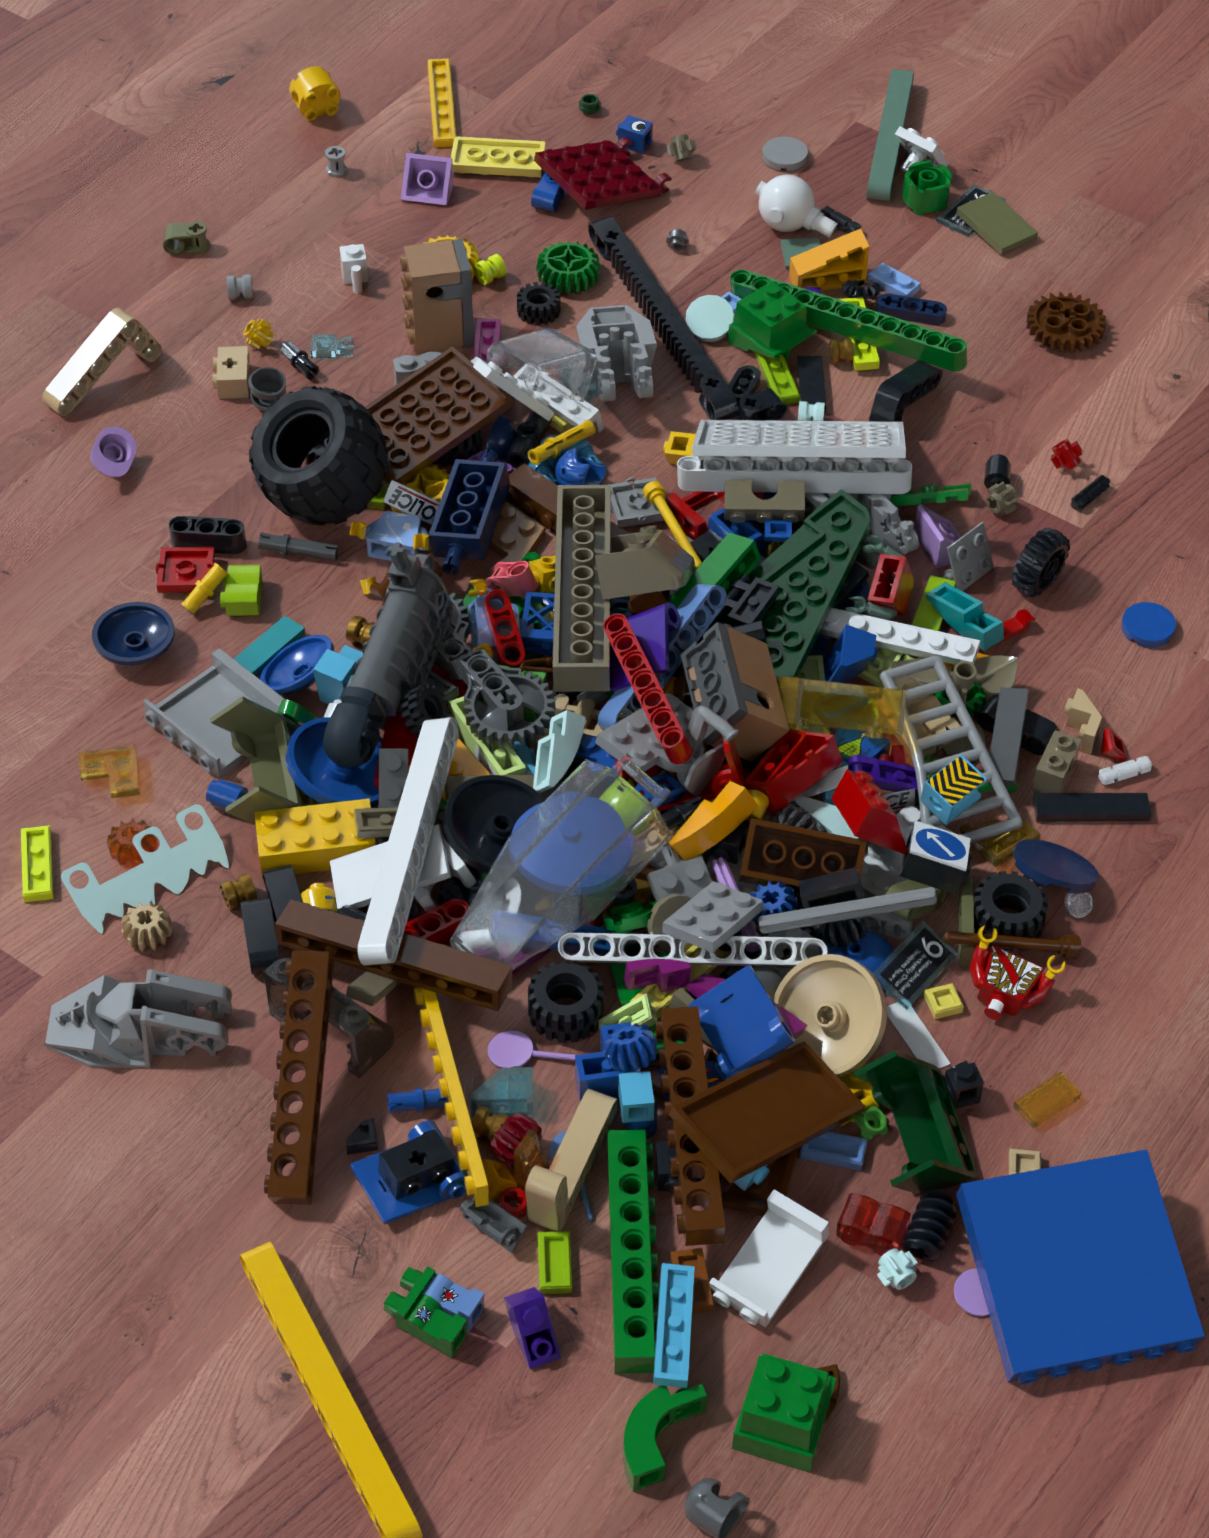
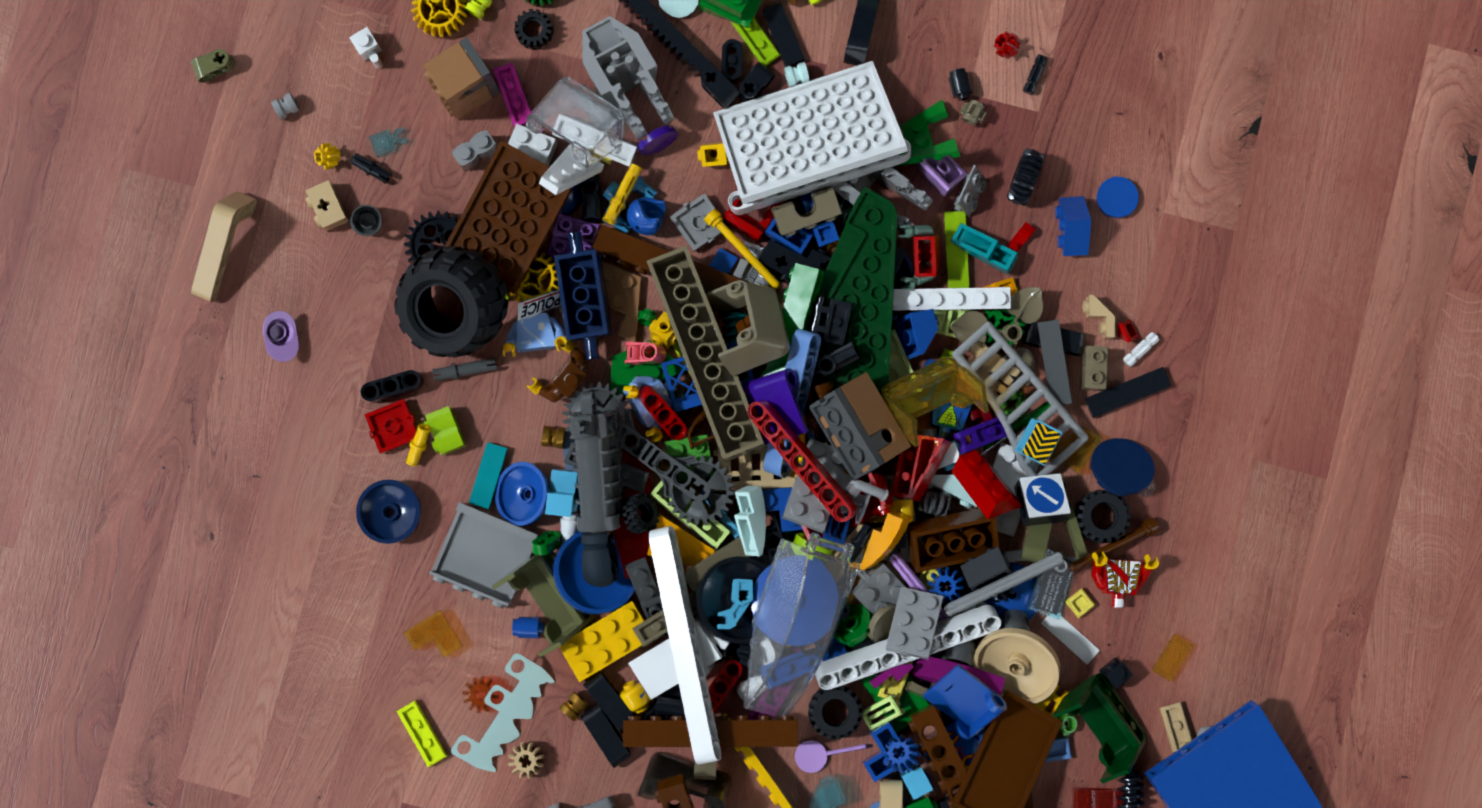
camera: 20 degrees left, 35 degrees up
none -> dark purple tile [638,126,678,156]
none -> medium azure piece [717,579,753,630]
none -> blue brick [1055,196,1091,256]

